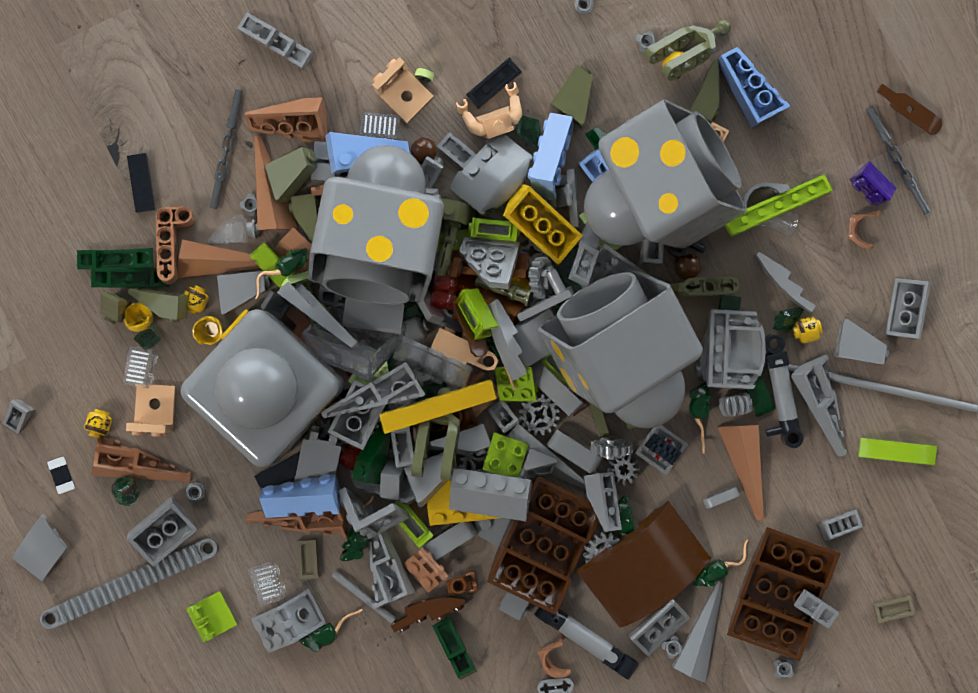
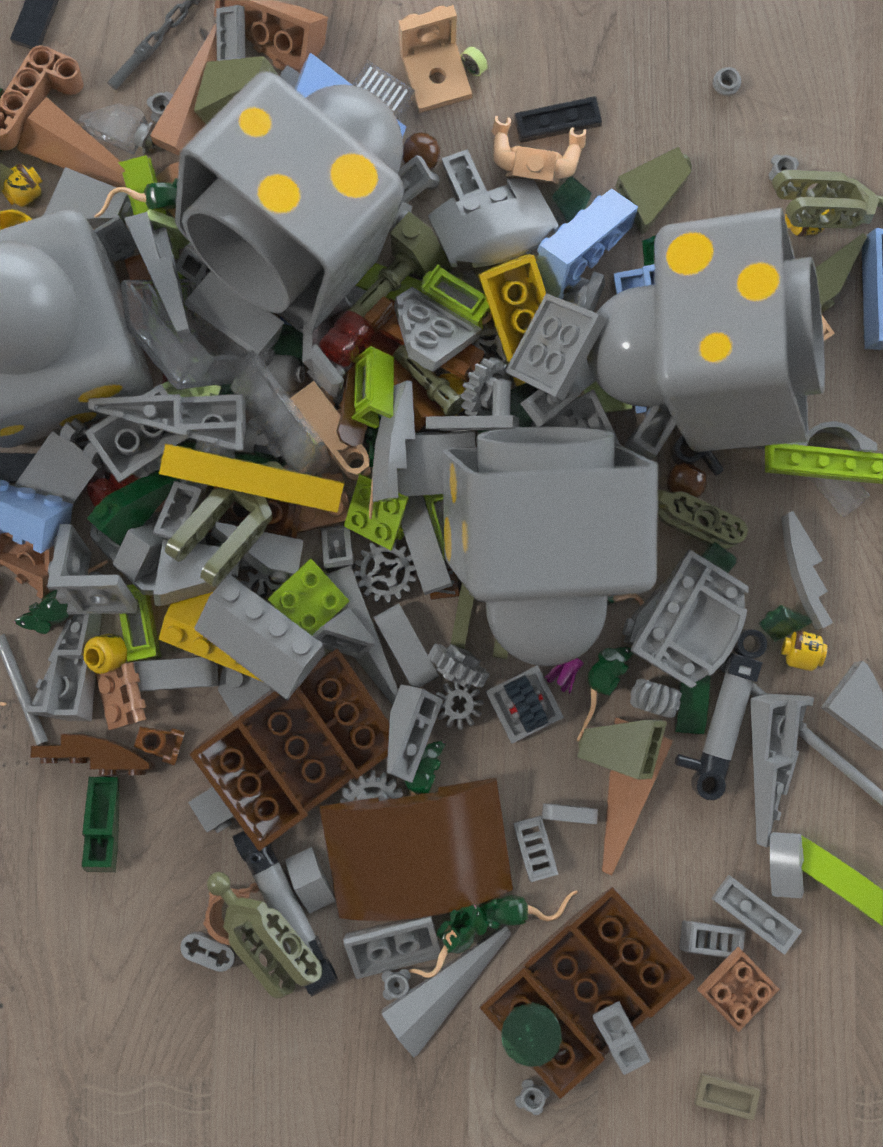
camera: 25 degrees right, 5 degrees down
none -> yellow head [83,633,127,674]
none -> olive piece [207,872,322,999]
none -> light grey plate [216,5,245,61]
none -> light grey slope [285,847,336,914]
none -> light grey piece [310,344,345,398]
none -> dark green animal [408,904,488,978]
none -> clear green tile [501,1003,562,1067]
none -> light grey plate [505,293,607,401]
none -> light grey slope [513,815,558,882]
none -> magenta piece [544,658,584,694]
none -> olive slope [578,720,667,780]
none -> nougat tile [697,947,780,1032]
none -> light grey plate [711,875,802,955]
none -> light grey slope [770,832,804,898]

